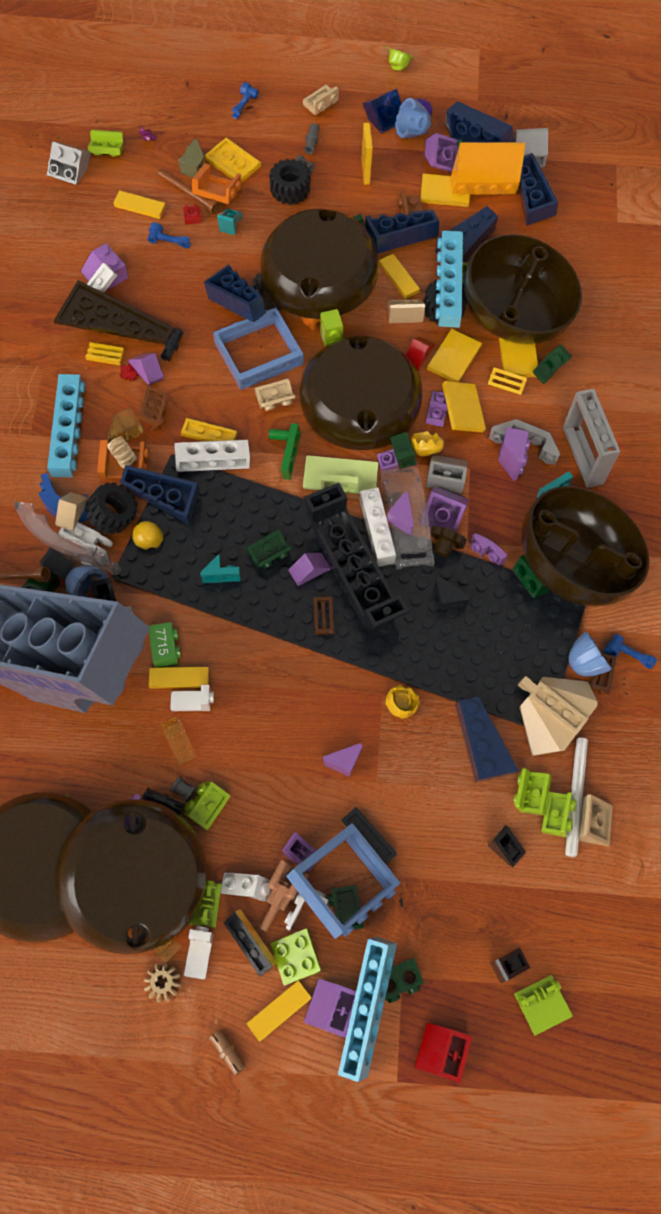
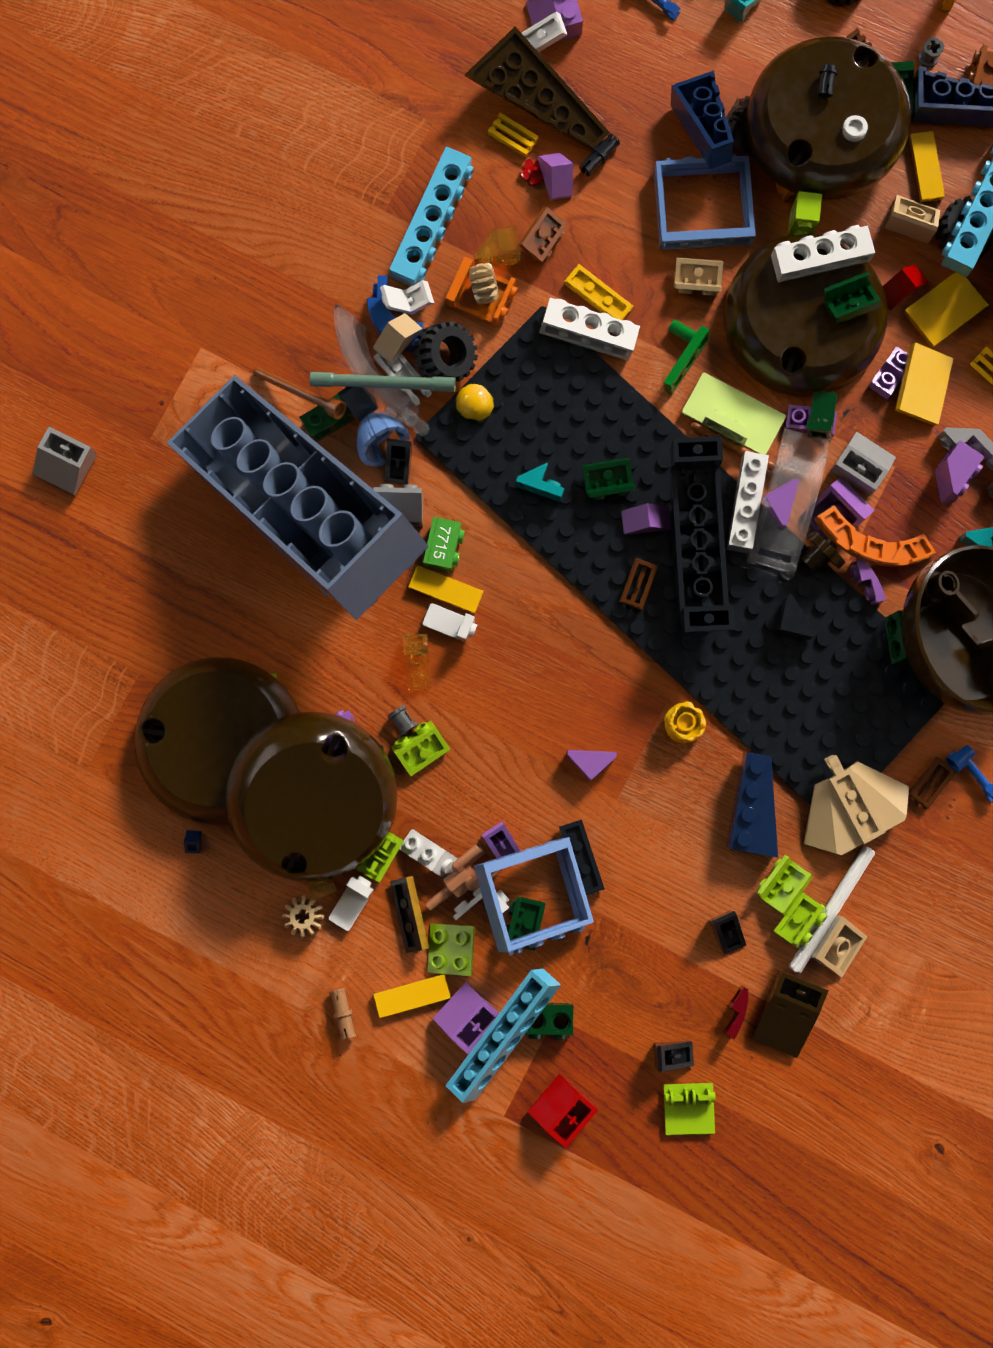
camera: 25 degrees right, 15 degrees up
dark blue wedge [120,465,200,524] -> none
black pin [142,787,185,815] -> none
yellow hair [411,431,444,456] -> none
medium blue hair [568,631,612,677] -> none
none -> dark blue piece [184,830,202,853]
none -> sand green piece [310,372,456,392]
none -> white bracket [380,280,434,315]
none -> dark red slope [723,986,748,1040]
none -> dark brown slope [751,970,829,1058]
none -> white brick [771,225,875,282]
none -> orange tile [813,505,936,567]
none -> black pin [818,64,838,98]
none -> dark green bracket [824,272,881,325]
none -> white tile [842,115,868,142]
none -> dark grey bush [918,37,944,68]

